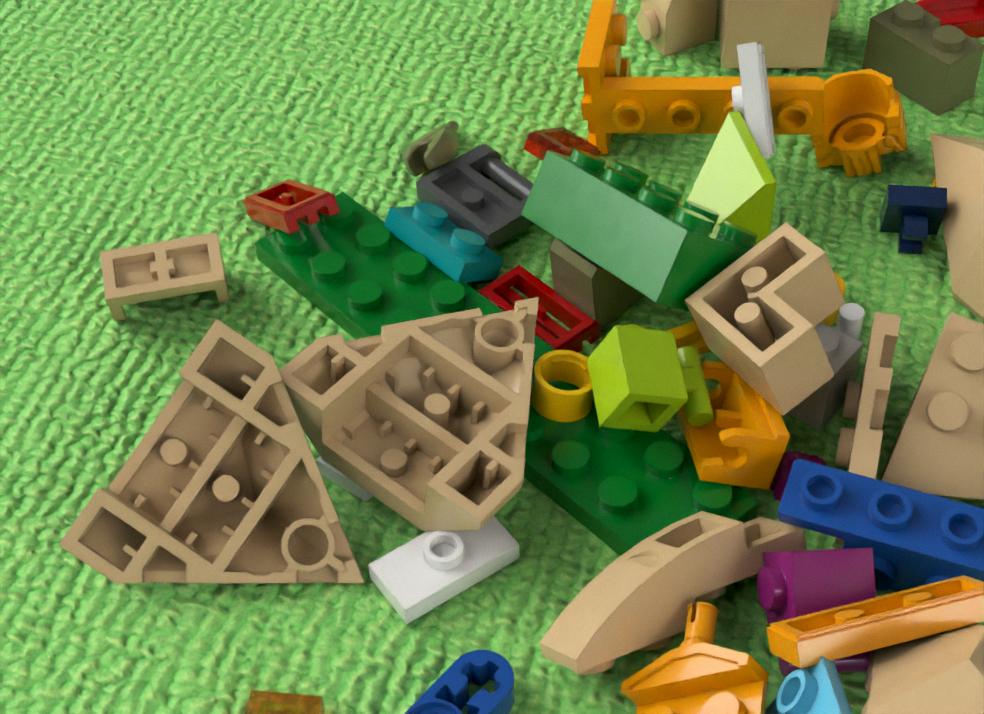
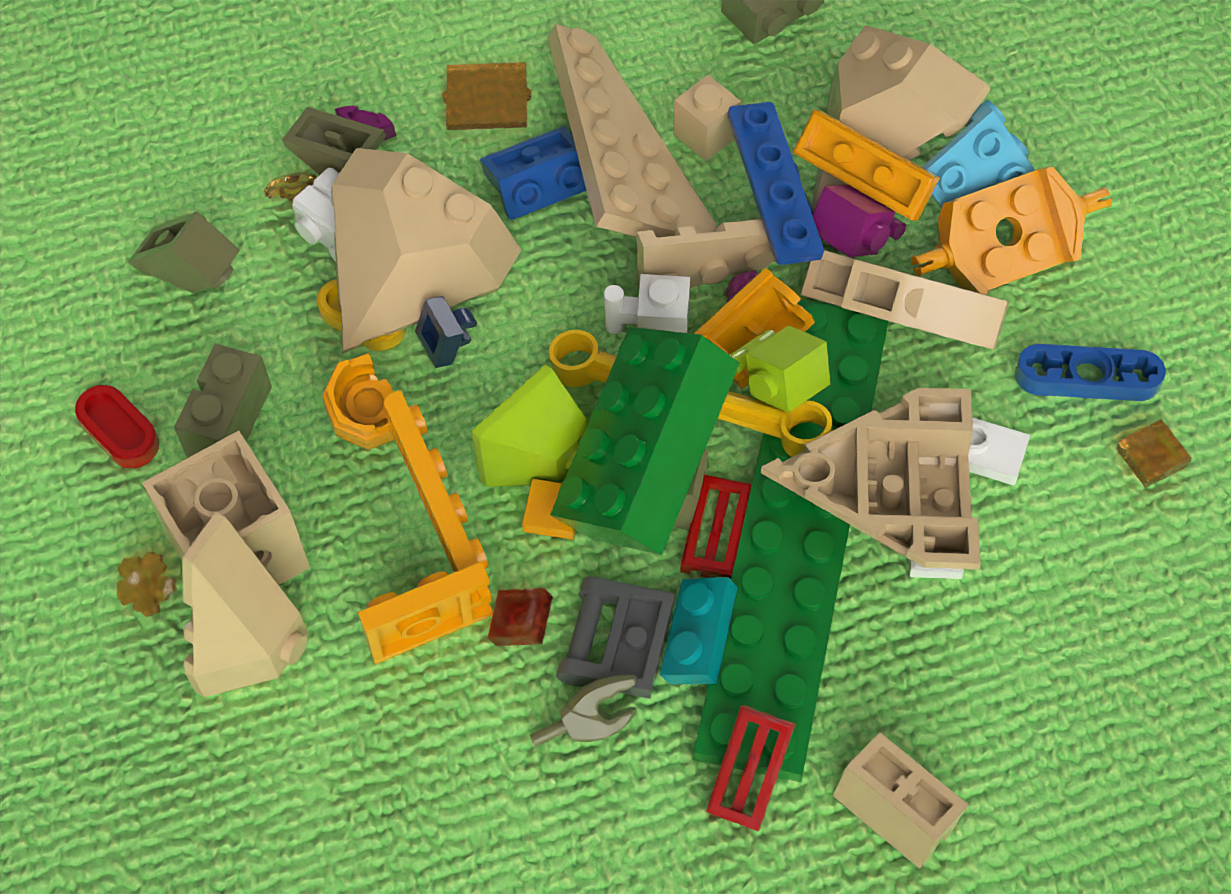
camera: 125 degrees left, 15 degrees up
tan wedge [58,319,365,583] -> none
tan brick [684,222,845,416] -> none
white plate [732,42,776,159] -> none

